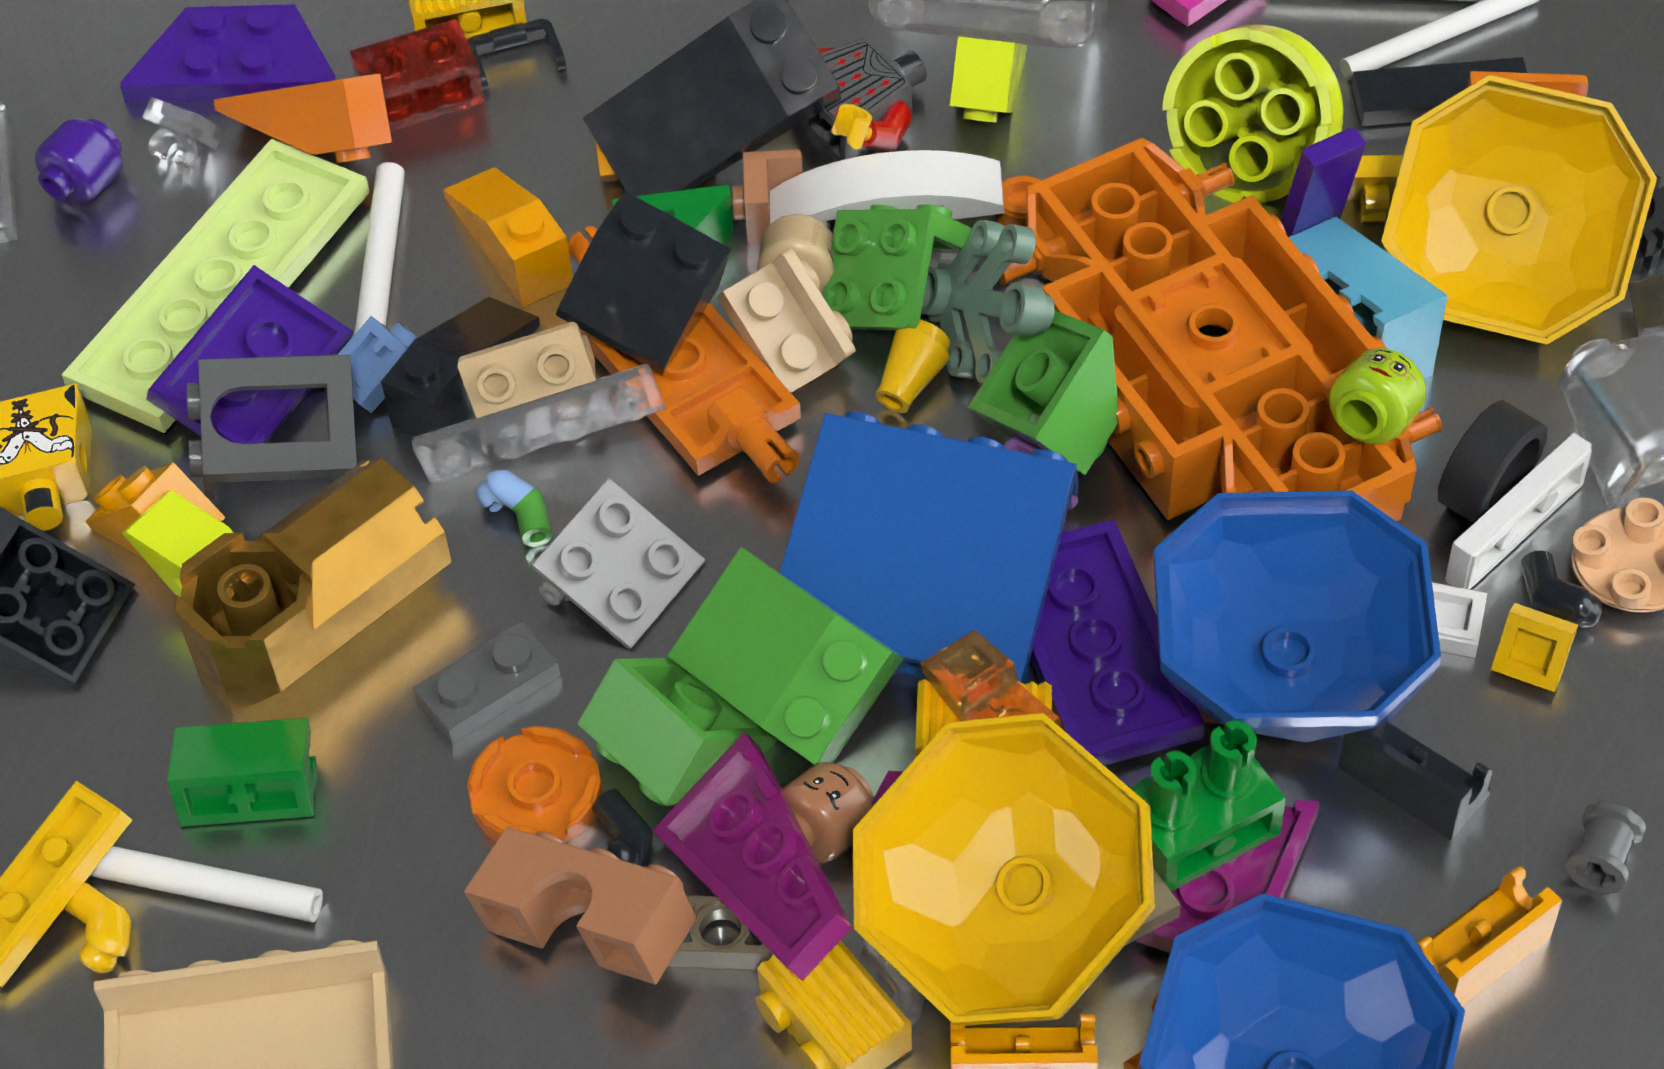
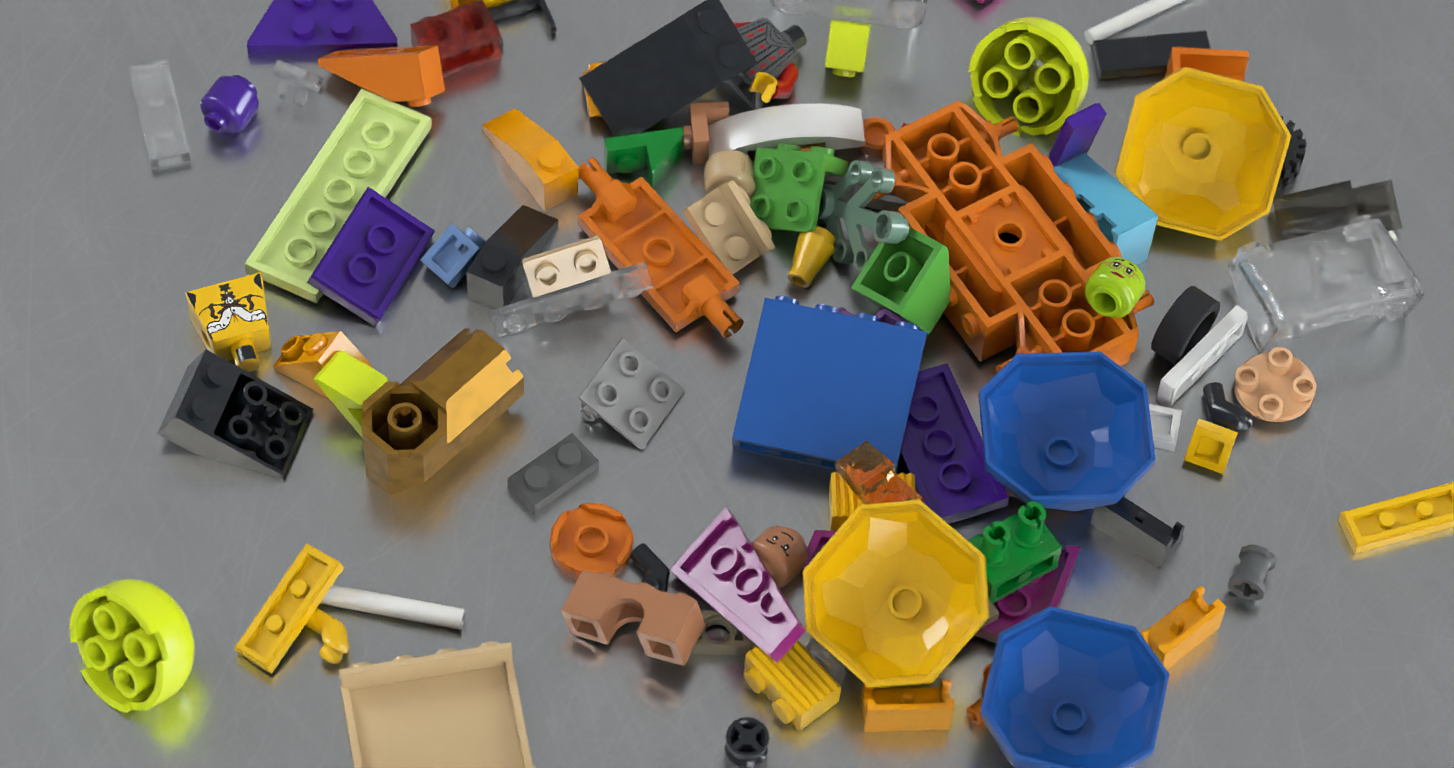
camera: 10 degrees left, 5 degrees up
green hinge [167,717,316,827] -> none
dark grey panel [187,355,357,499] -> none
white piece [354,162,405,335] -> none
arm [476,470,553,547] -> none
black slope [556,191,732,374] -> none
bright green slope [577,658,778,806] -> none
bright green slope [668,547,904,765] -> none
yellow tile [1347,155,1403,224] -> none

